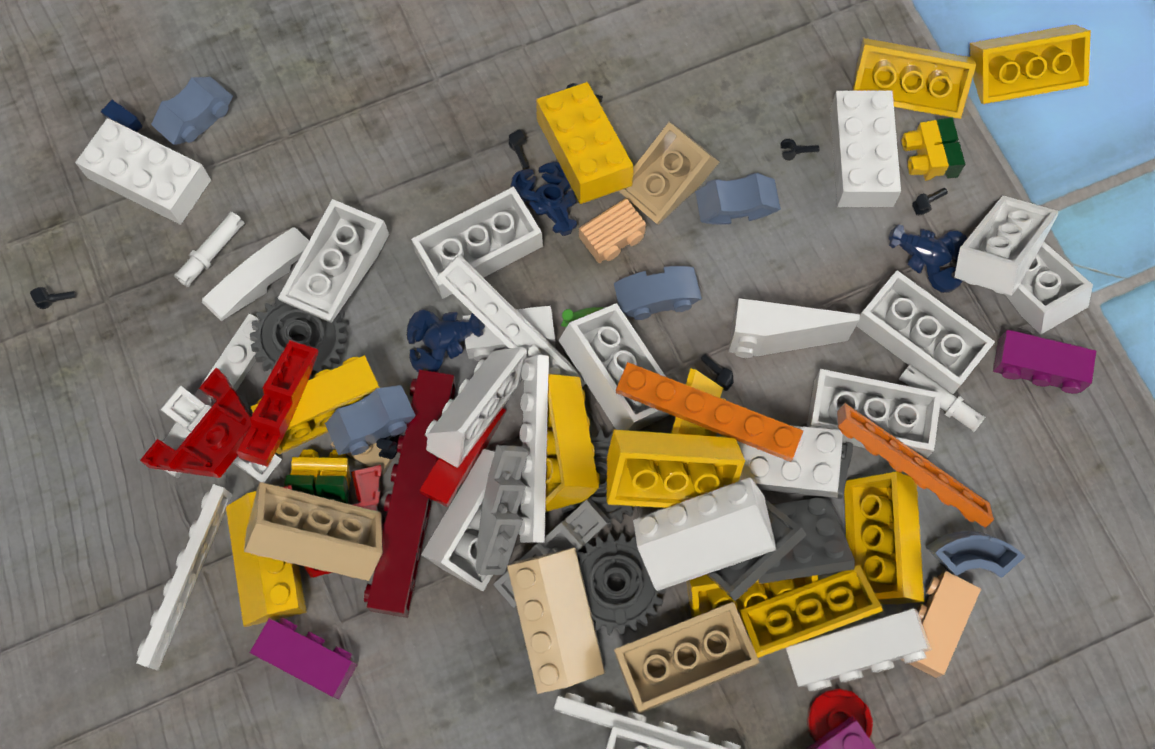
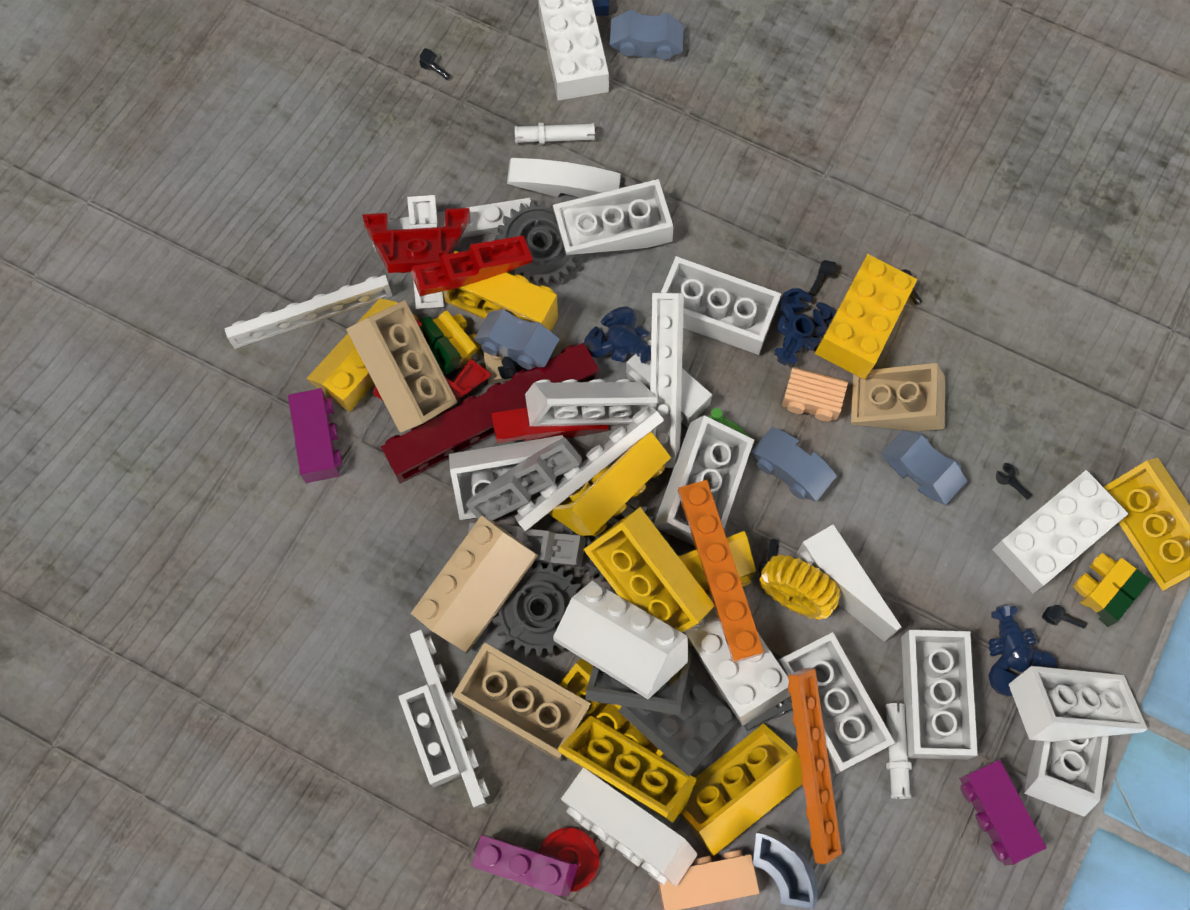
camera: 50 degrees right, 0 degrees up
none -> yellow gear [759,555,841,620]

